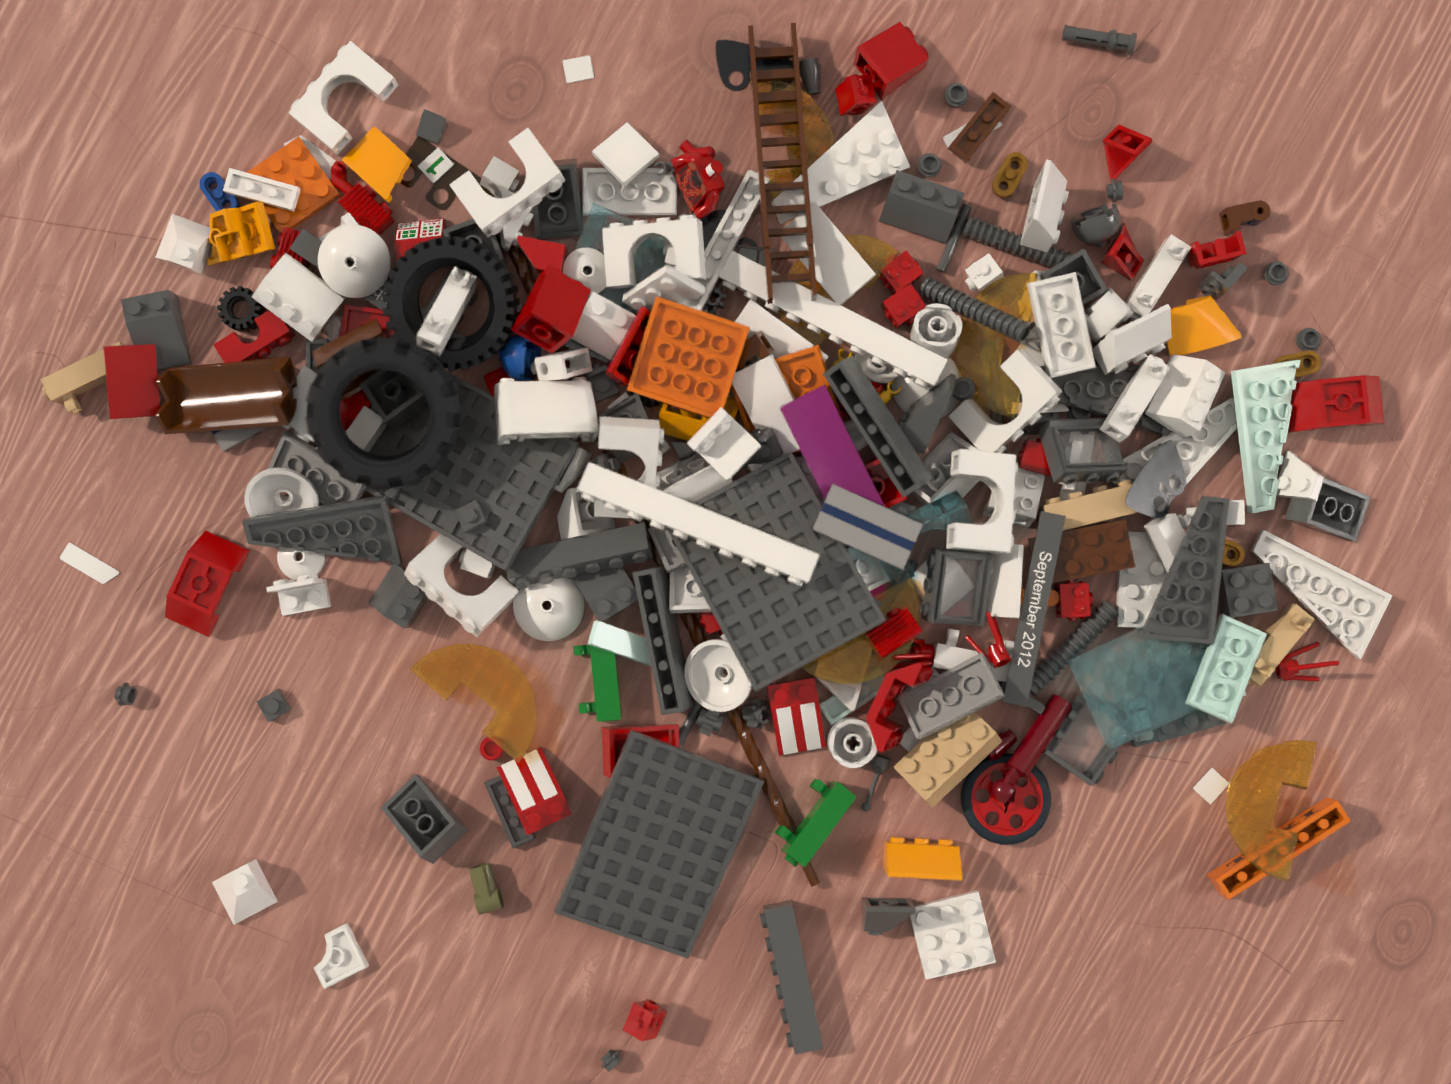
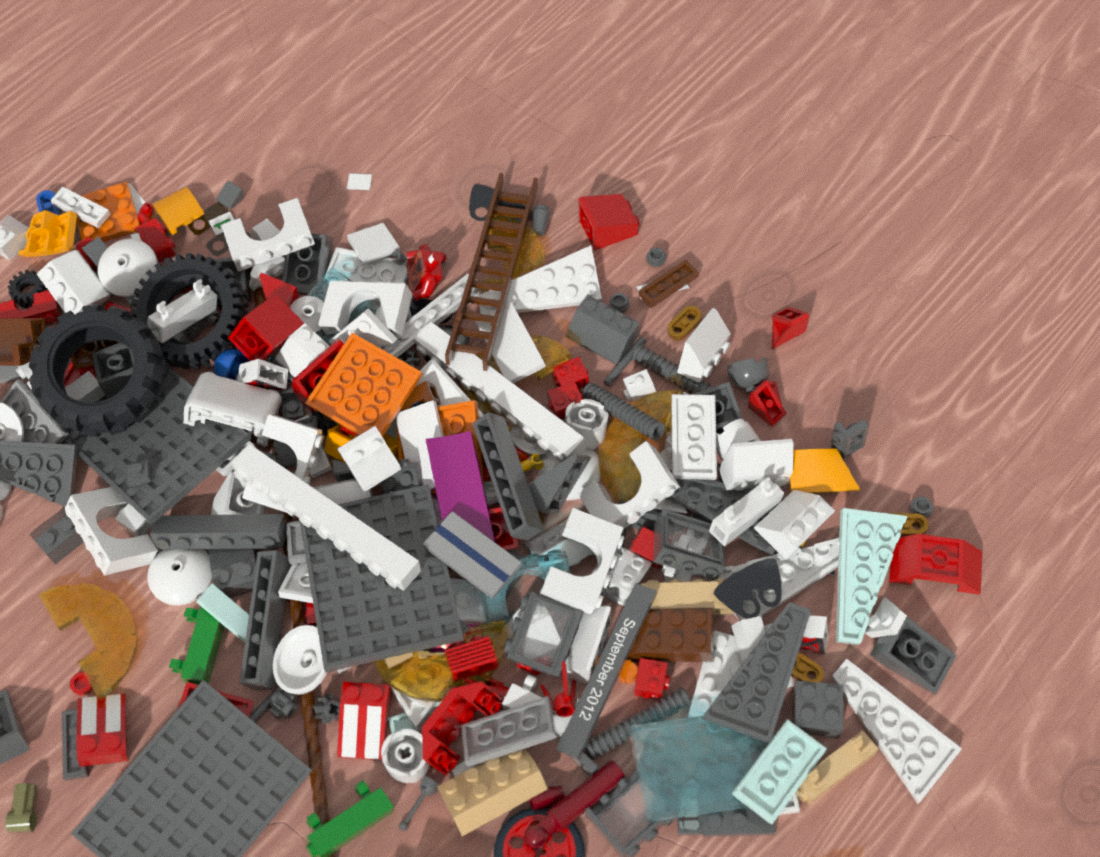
camera: 20 degrees right, 25 degrees down
white arch [289,41,398,156] -> none
red head [835,74,877,116] -> none
dark grey plate [952,377,975,401] -> none
dark grey pin [1062,25,1137,55] -> none
dark grey plate [1106,179,1123,203] -> none
white brick [1125,234,1191,322] -> none
red window [1187,231,1247,269] -> none
reddish brown leg [1219,201,1271,236] -> none
dark grey plate [1264,261,1289,285] -> none
red plant [1275,642,1340,682] -> none

